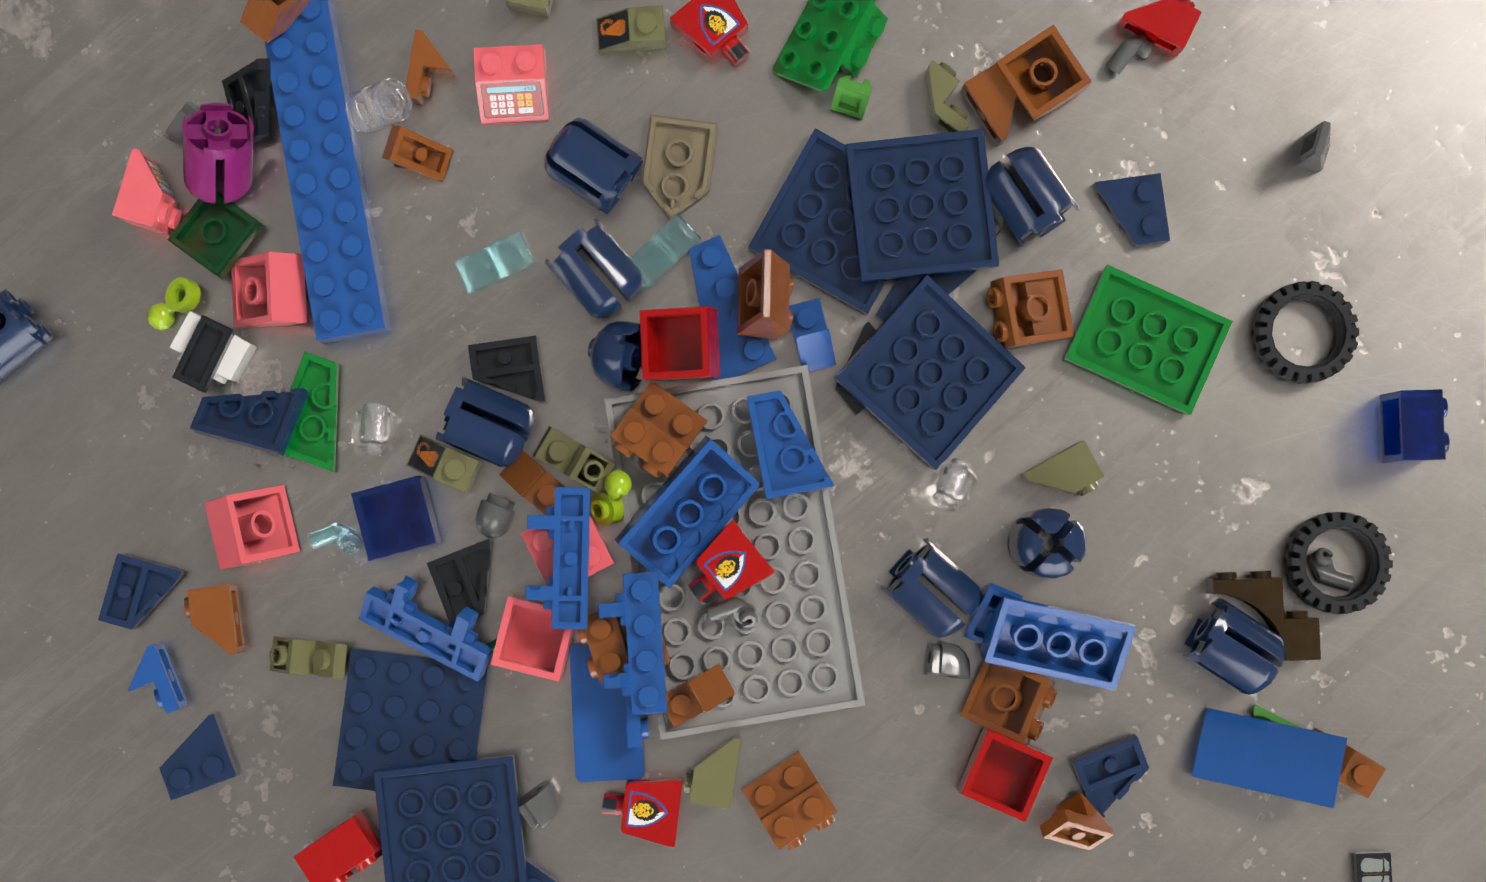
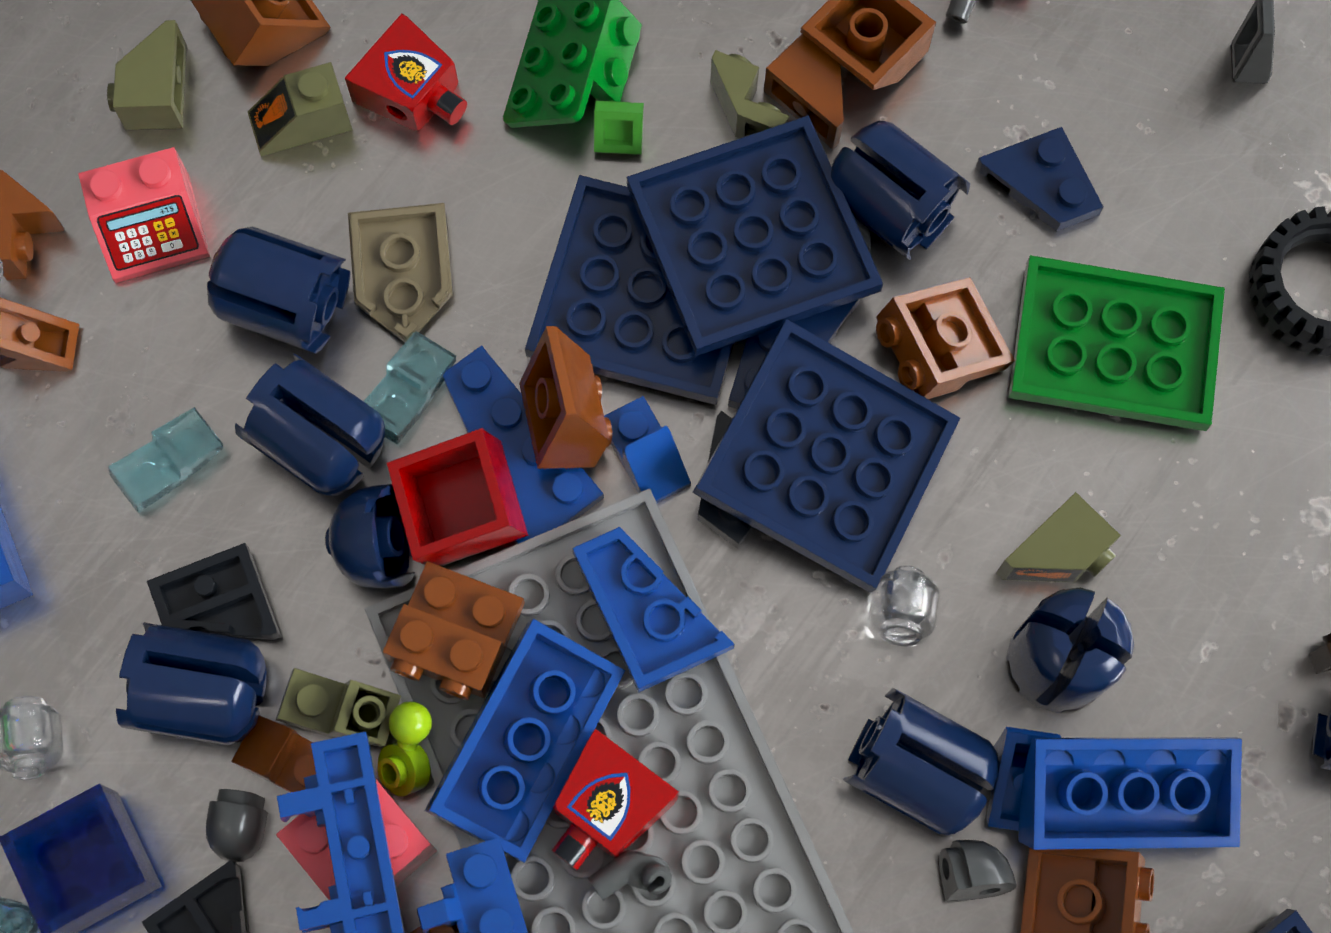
camera: 10 degrees left, 15 degrees down
olive slope [406,434,483,493] -> none

